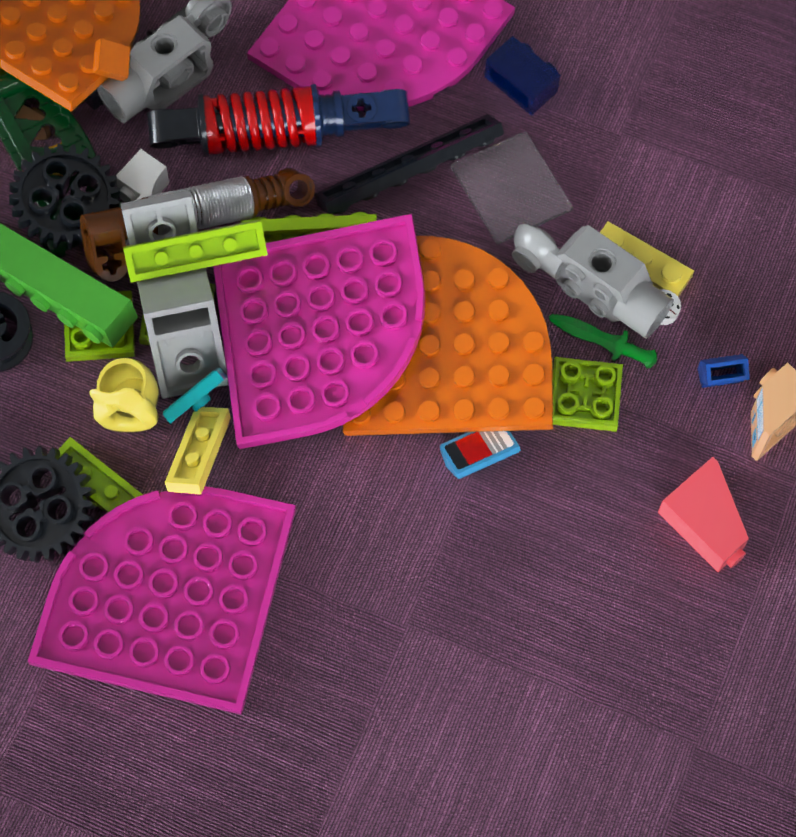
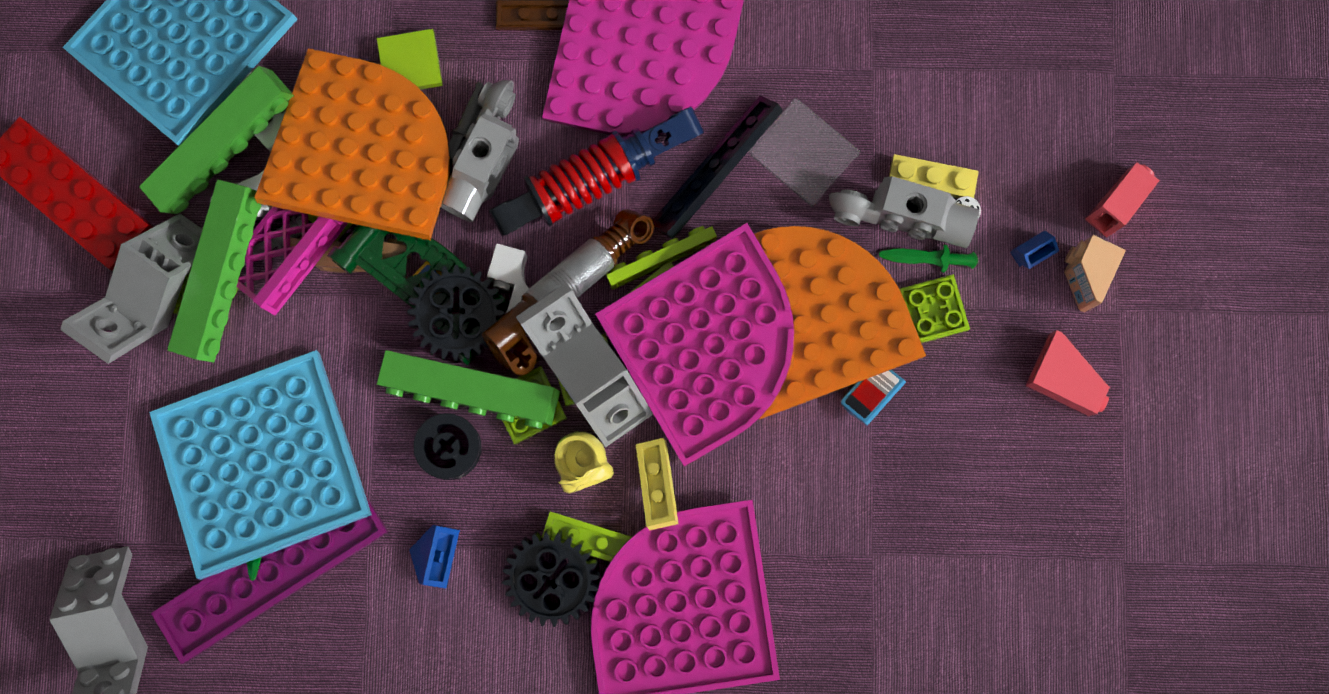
camera: 20 degrees left, 15 degrees up
orange tile [93,38,131,82] -> none
lime plate [123,220,268,283] -> none
teal plate [162,367,228,424] -> none
clear blue piece [484,36,560,116] -> none

